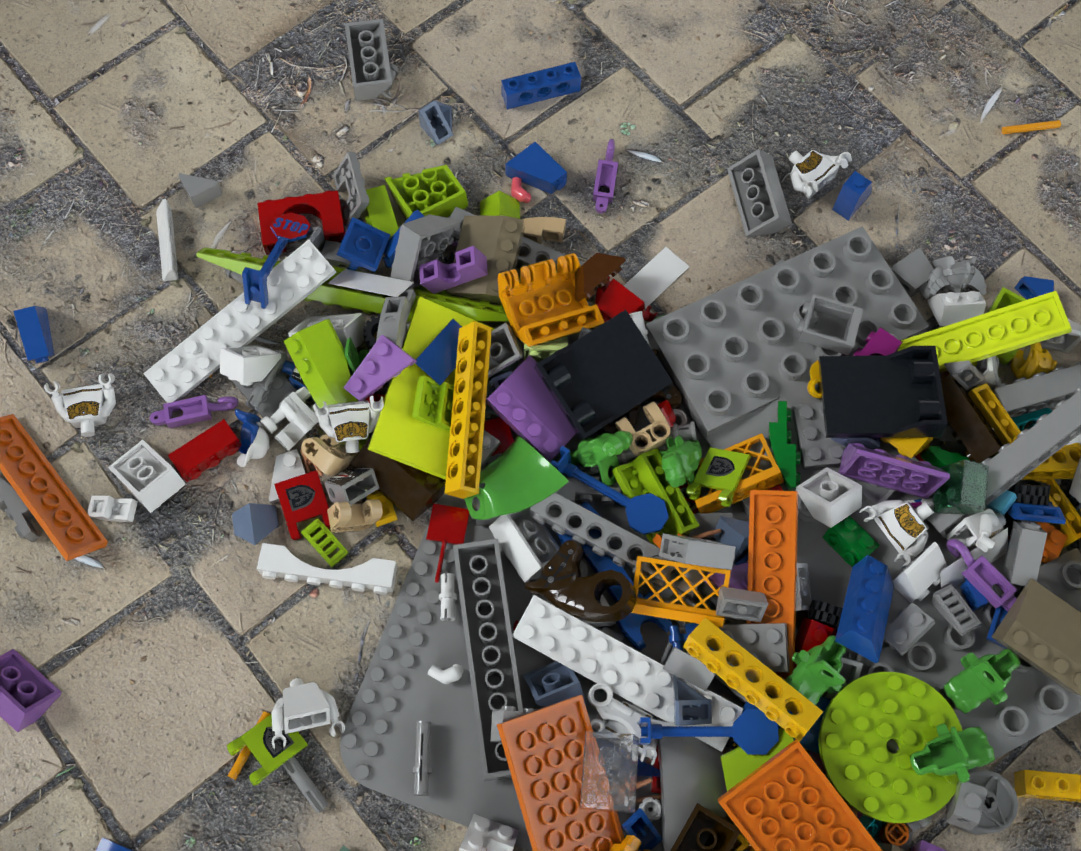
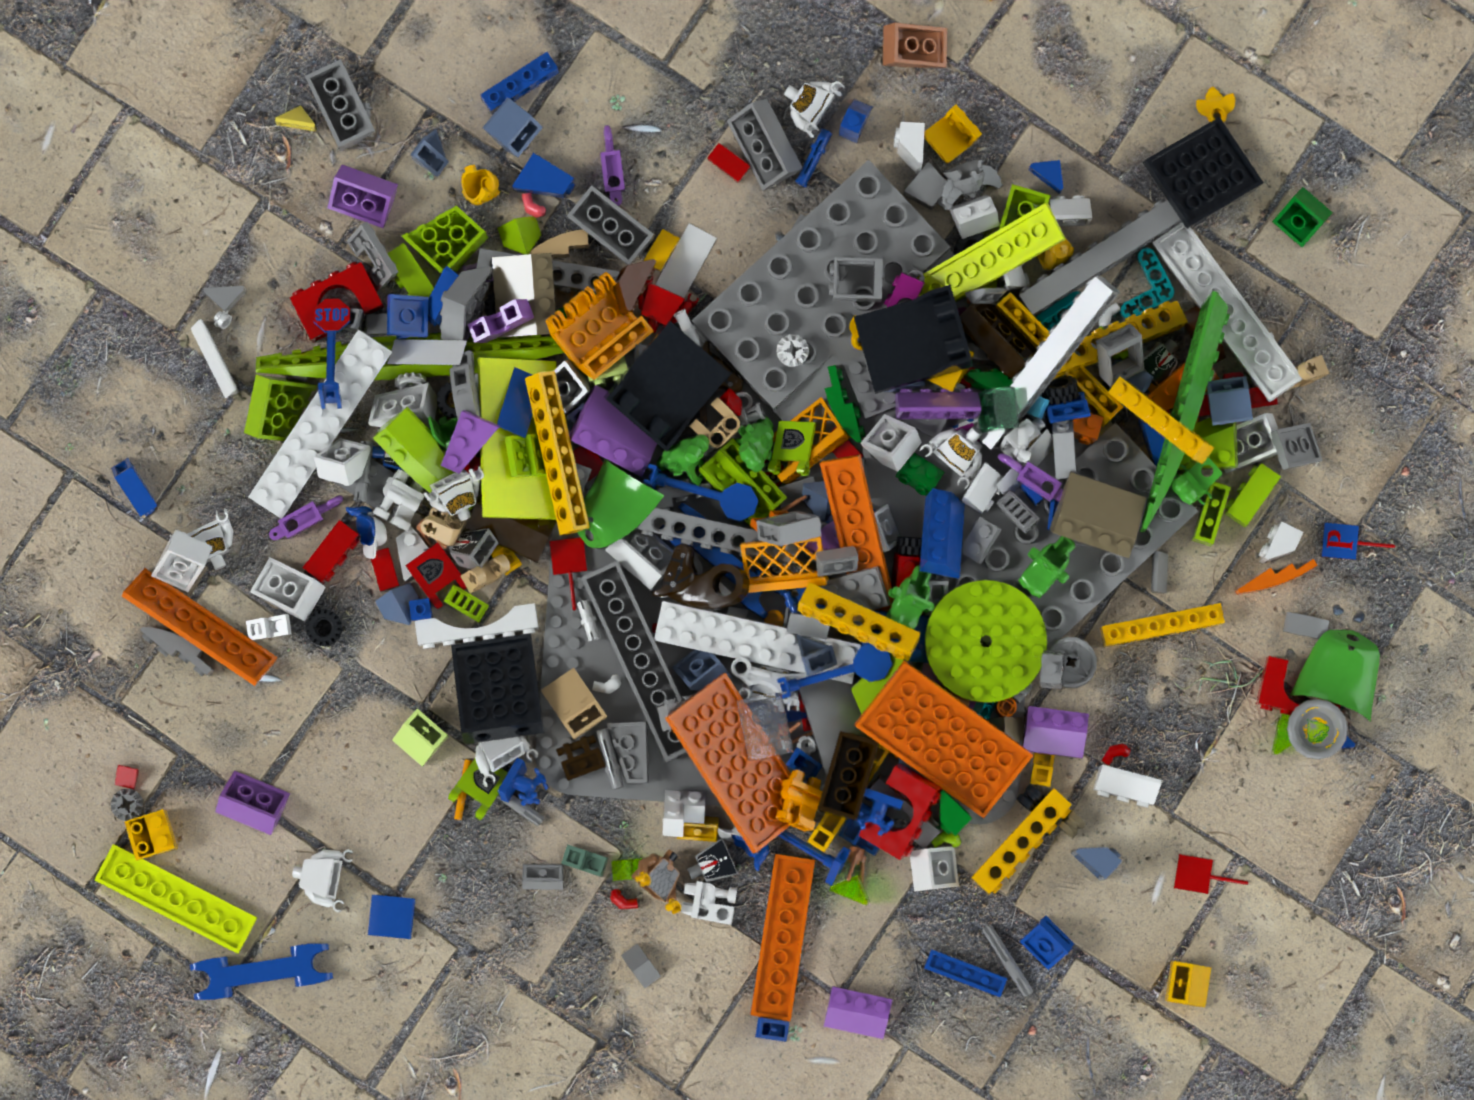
camera: 15 degrees left, 15 degrees up
bright green piece [910,724,995,783] -> none
none -> white slope [151,530,213,592]
none -> white plate [214,311,232,329]
none -> lime wedge [244,374,318,441]
none -> light yellow slope [275,105,317,132]
none -> white torso [292,850,353,912]
none -> black tyre [305,609,343,646]
none -> medium lavender slope [328,165,398,228]
none -> red tile [371,548,400,592]
none -> yellowish green slope [392,709,449,767]
none -> white gear [395,372,427,389]
none -> blue bracket [409,598,433,621]
none -> black piece [451,633,544,745]
none -> yellow helmet [461,165,500,205]
none -> sand blue slope [482,97,543,158]
none -> blue piece [498,758,548,806]
none -> tan slope [540,668,608,740]
none -> dark brown plate [556,735,606,781]
none -> light grey slope [567,185,655,265]
none -> light grey wing [606,722,649,784]
none -> yellow slope [644,229,680,272]
none -> red tile [707,143,751,183]
none -> light orange tile [764,610,784,626]
none -> white gear [777,334,809,367]
none -> blue pin [795,128,833,187]
none -> nougat slope [883,23,947,68]
none -> white slope [894,122,925,174]
none -> yellow bracket [924,104,982,163]

